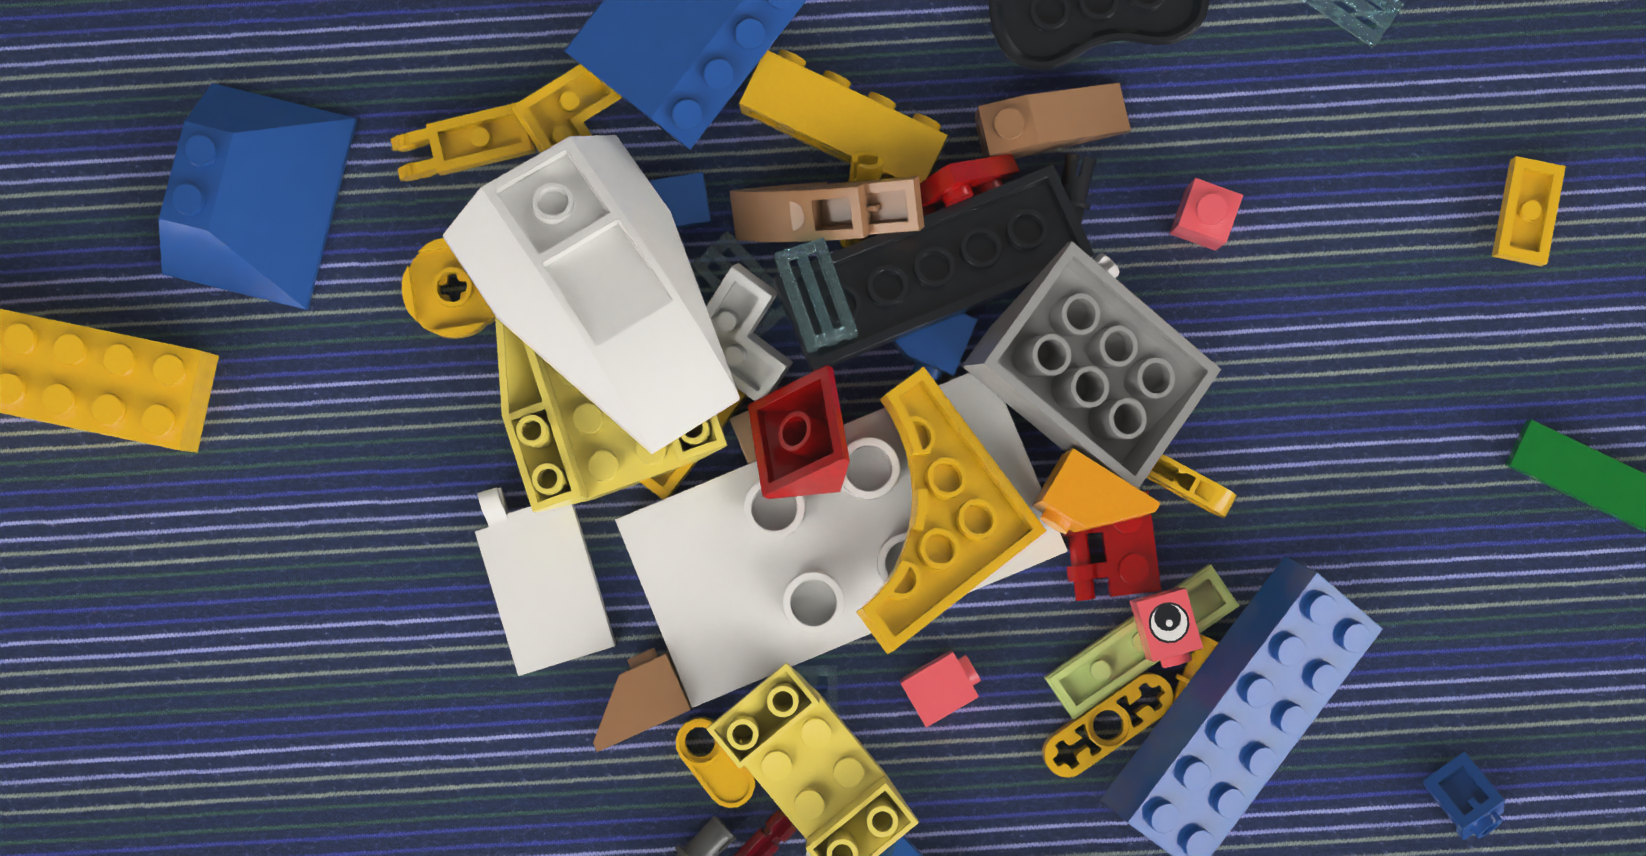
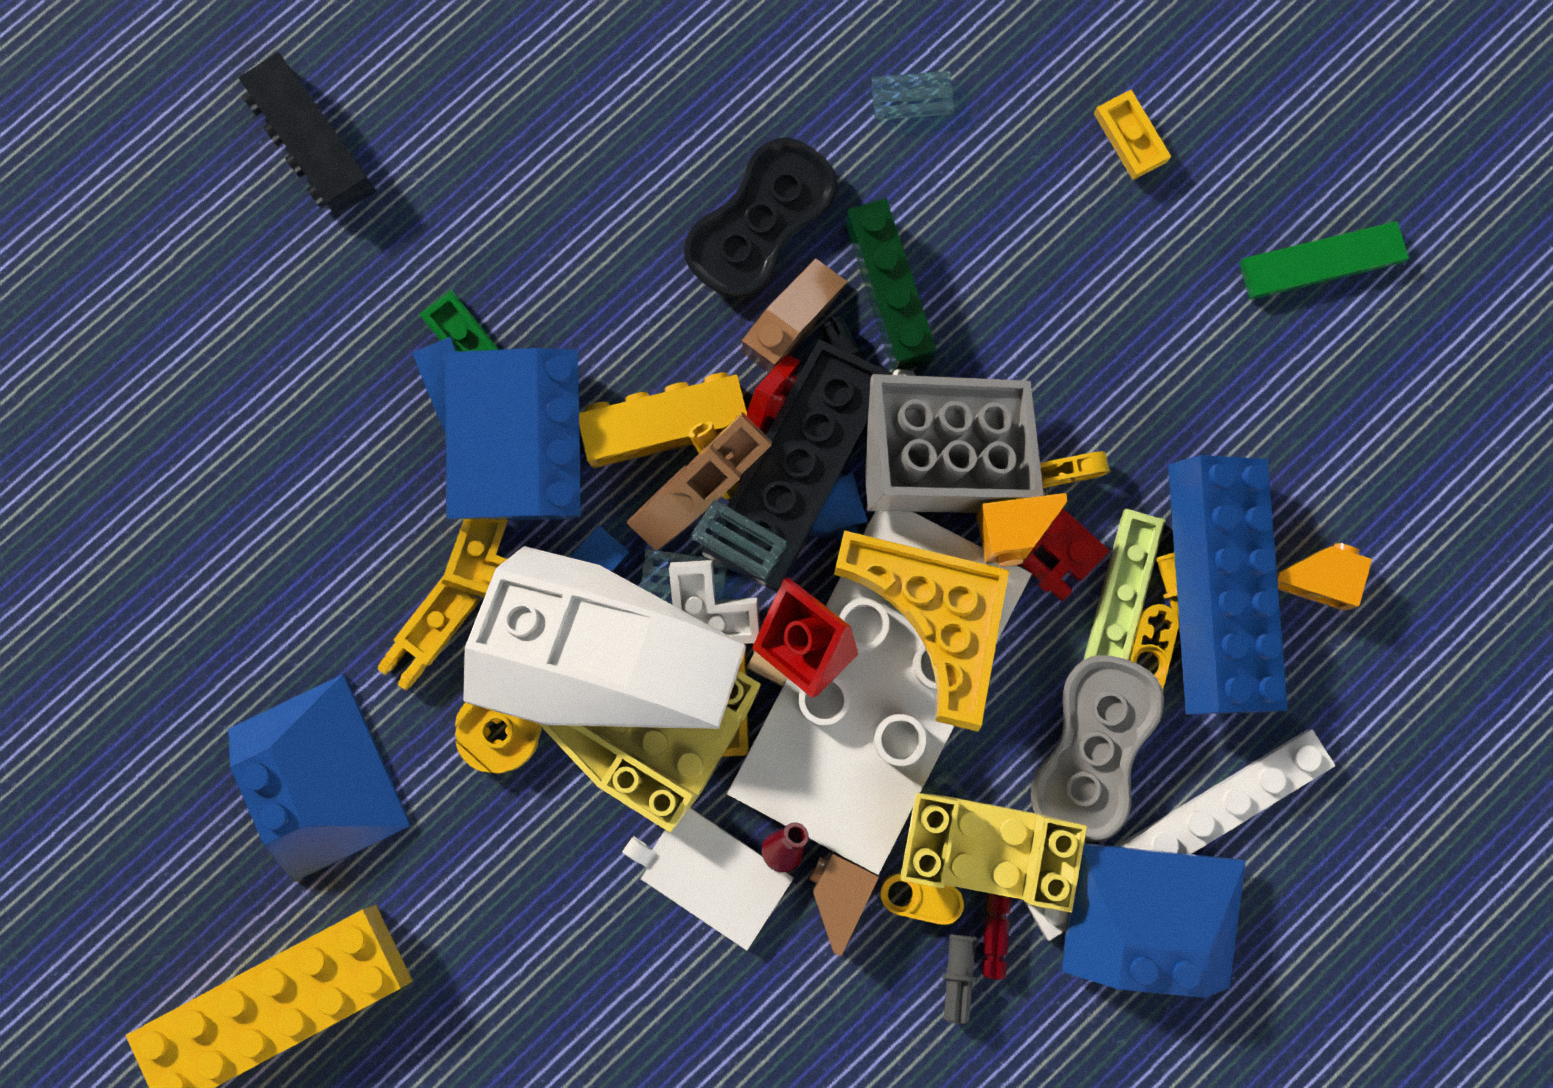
camera: 45 degrees left, 5 degrees down
coral brick [899,650,981,727] -> none
coral brick [1130,587,1203,668] -> none
coral brick [1169,178,1243,251] -> none
blue bracket [1423,751,1505,840] -> none
none -> dark red cone [762,822,809,872]
none -> dark green brick [846,198,937,372]
none -> light grey plate [1031,655,1164,843]
none -> light orange slope [1277,543,1372,611]

